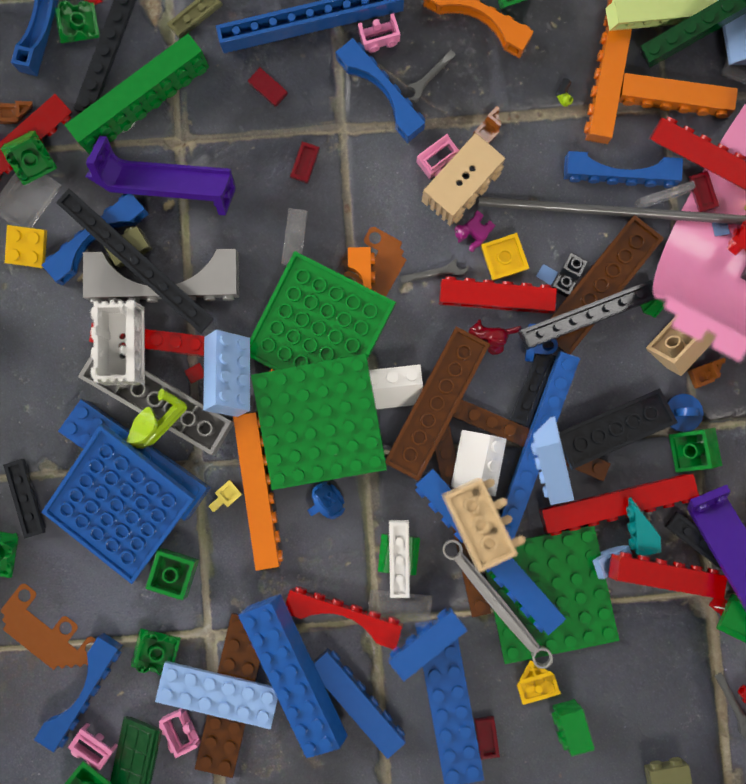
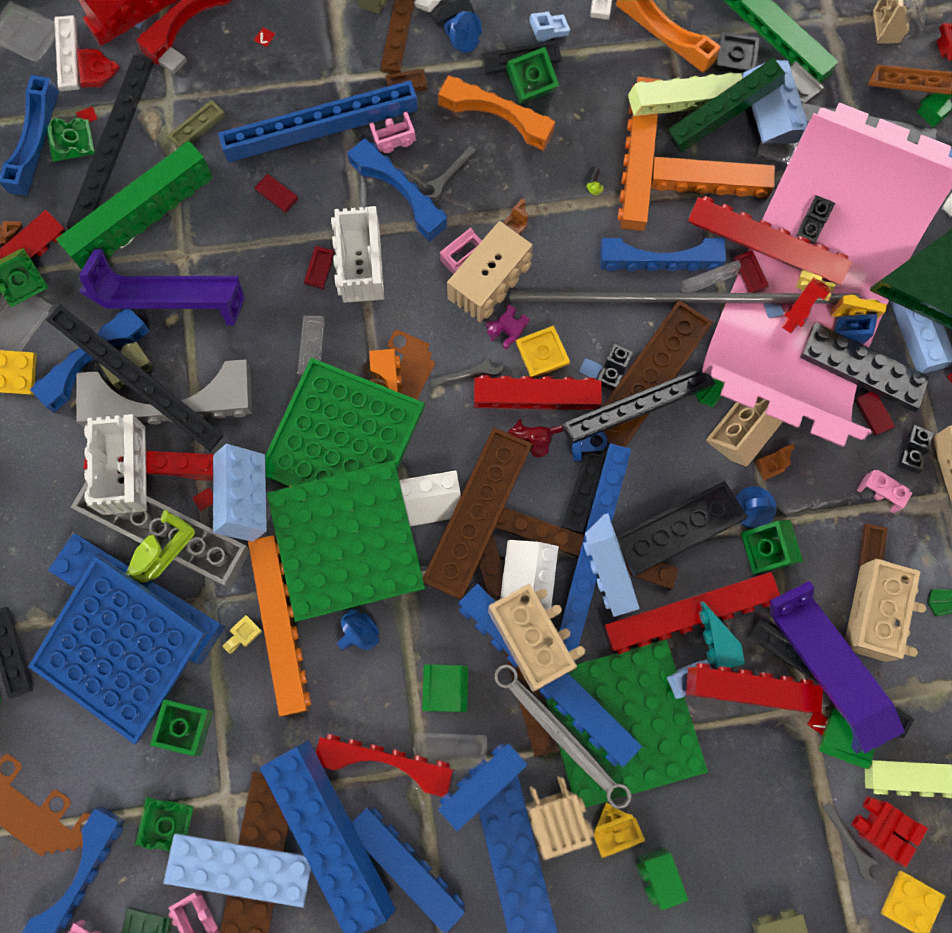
camera: 10 degrees left, 10 degrees down
white tile [389,520,410,598] -> none
dark red tile [474,716,500,760] -> none
none -> white piece [331,206,384,302]
none -> tan piece [525,776,594,860]

